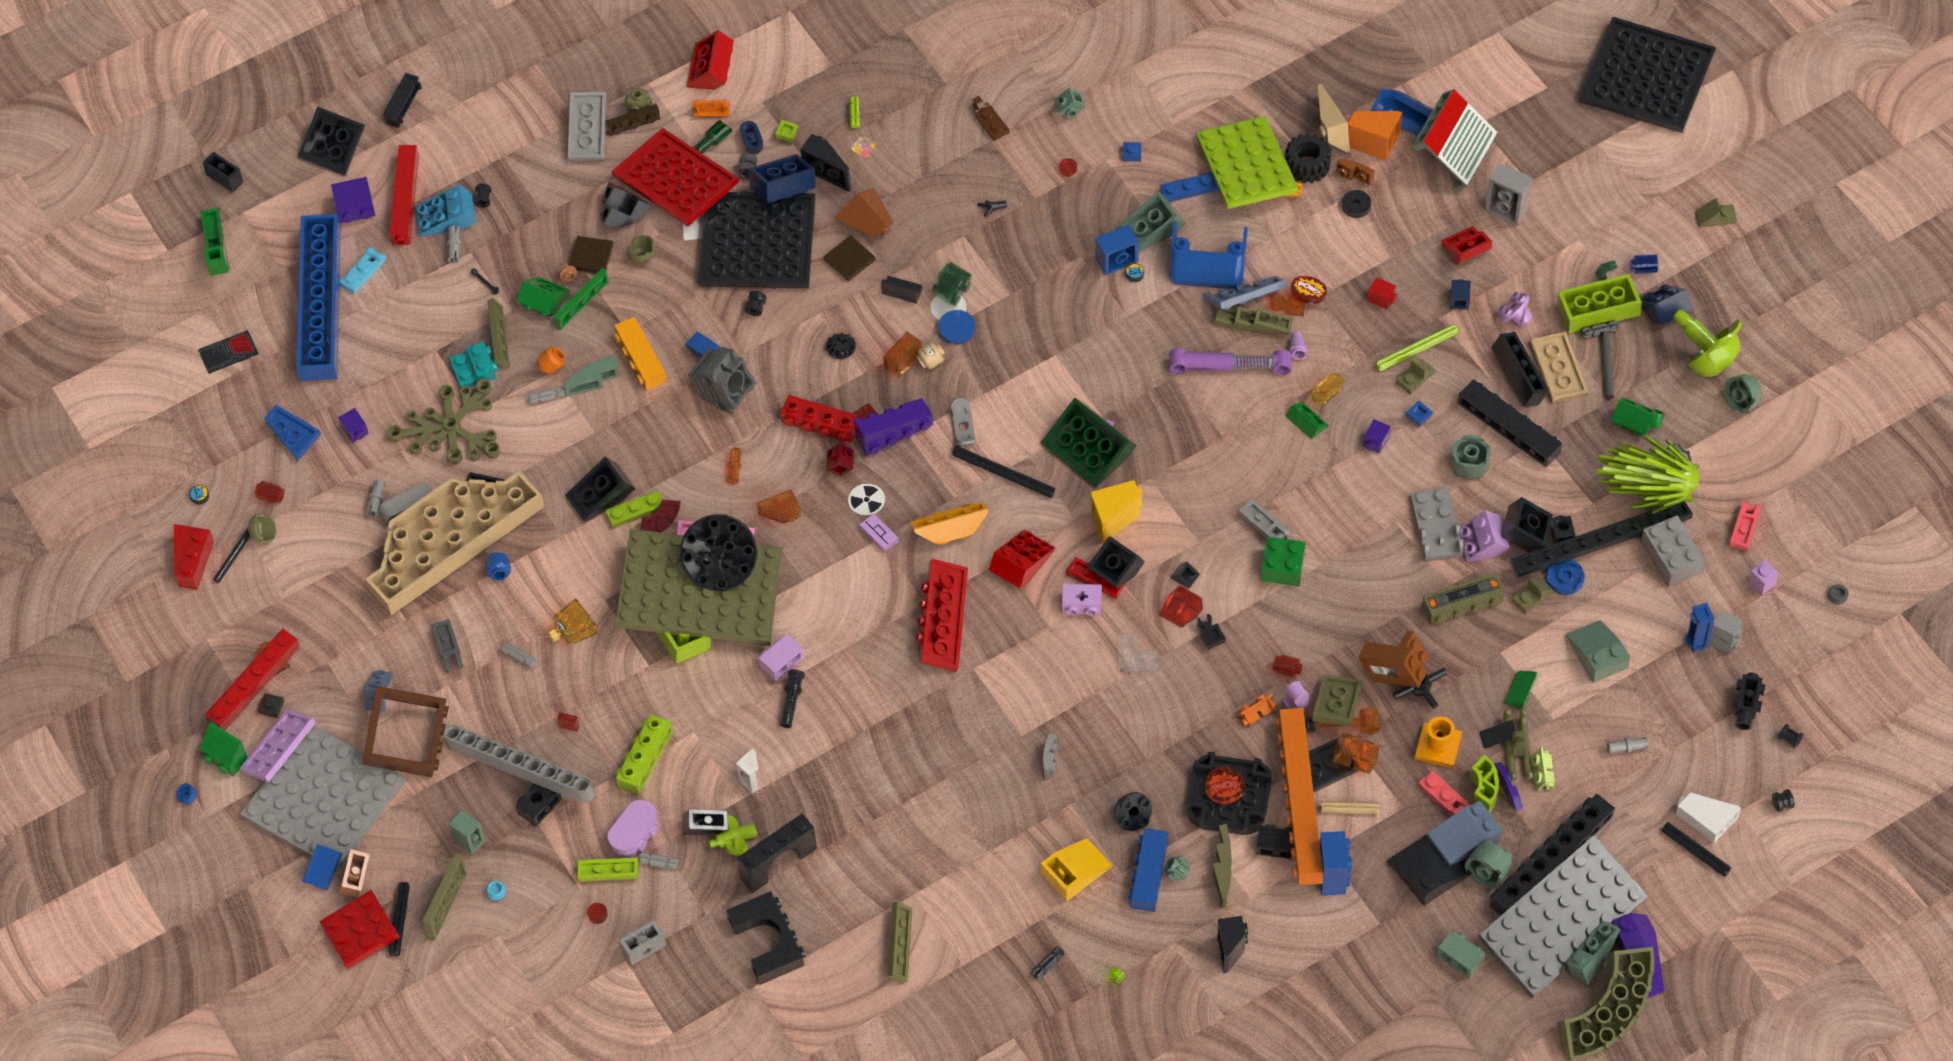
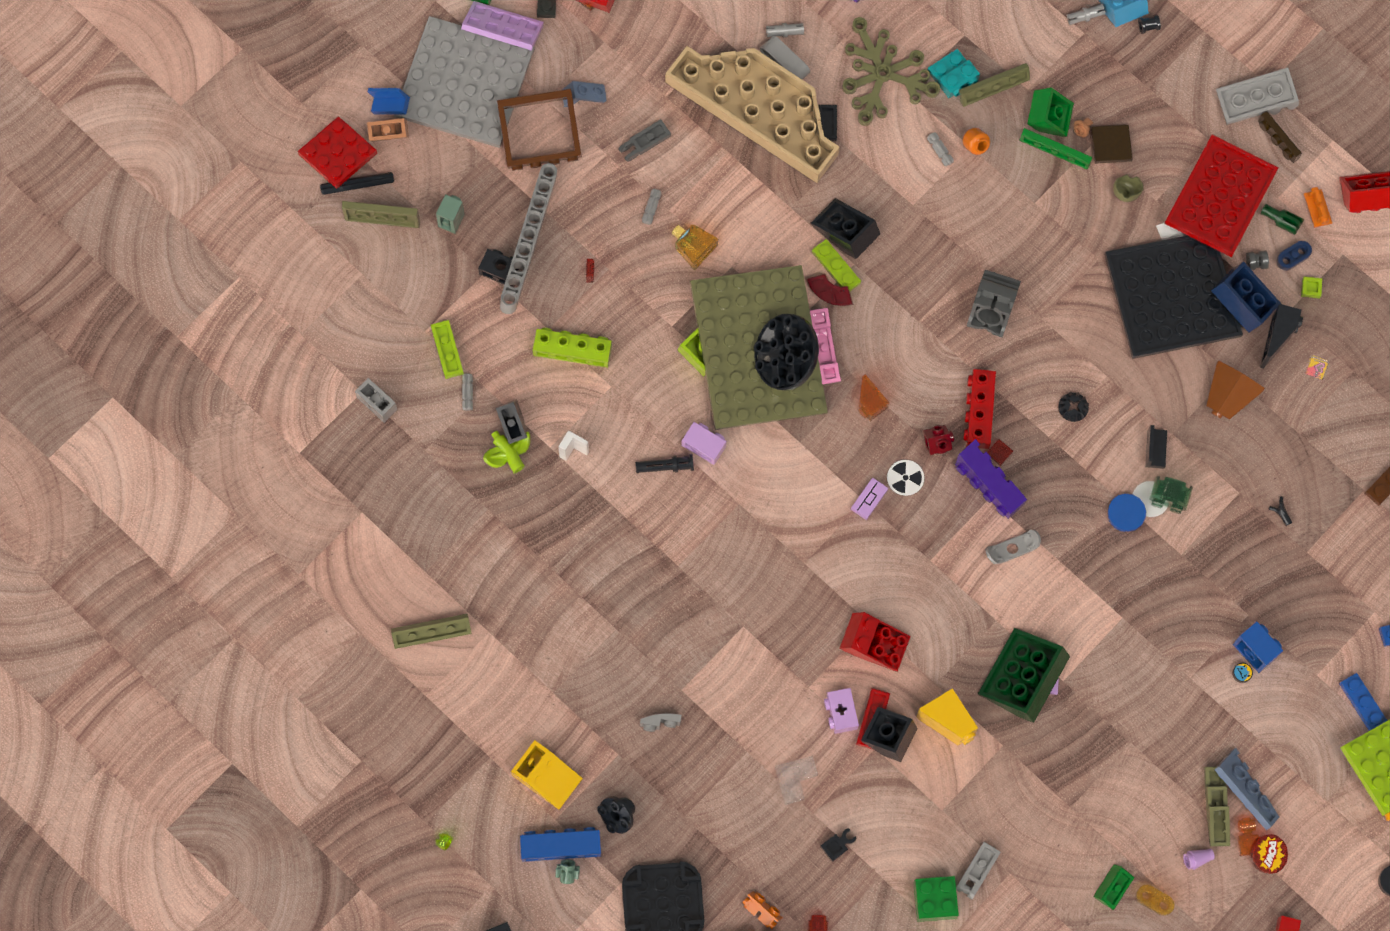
camera: 70 degrees right, 15 degrees up
black hinge [471,268,499,295] -> none
blue head [485,552,511,581] -> none
medium azure plate [486,881,506,901] -> none
sand green slope [564,355,620,397] -> none
clear red tile [587,903,608,924] -> none
black brick [601,182,651,227] -> none
lavender brick [607,800,659,858] -> none
light orange brick [613,317,667,390] -> none
olive brick [625,87,652,113] -> none
blue slope [685,332,720,357] -> none
clear orange axle [727,447,742,485] -> none
black arch [727,891,806,985] -> none
black arch [737,813,817,893] -> none
black wheel [744,290,767,316] -> none
dark brown tile [823,235,876,281] -> none
lime axle [849,96,860,129] -> none
clear orange brick [883,332,922,378] -> none
light orange wedge [910,501,988,544] -> none
tan head [916,342,945,370] -> none
red plate [916,559,968,672] -> none
black axle [952,446,1055,498] -> none
black axle [1031,946,1064,980] -> none
clear red tile [1059,158,1077,177] -> none
sand green slope [1117,191,1186,252] -> none
clear red slope [1159,586,1203,628] -> none
blue windscreen [1169,221,1248,289] -> none
medium lavender piece [1169,348,1291,375] -> none
black slope [1171,561,1200,588] -> none
clear red tile [1205,766,1245,804] -> none
olive slope [1213,824,1232,908] -> none

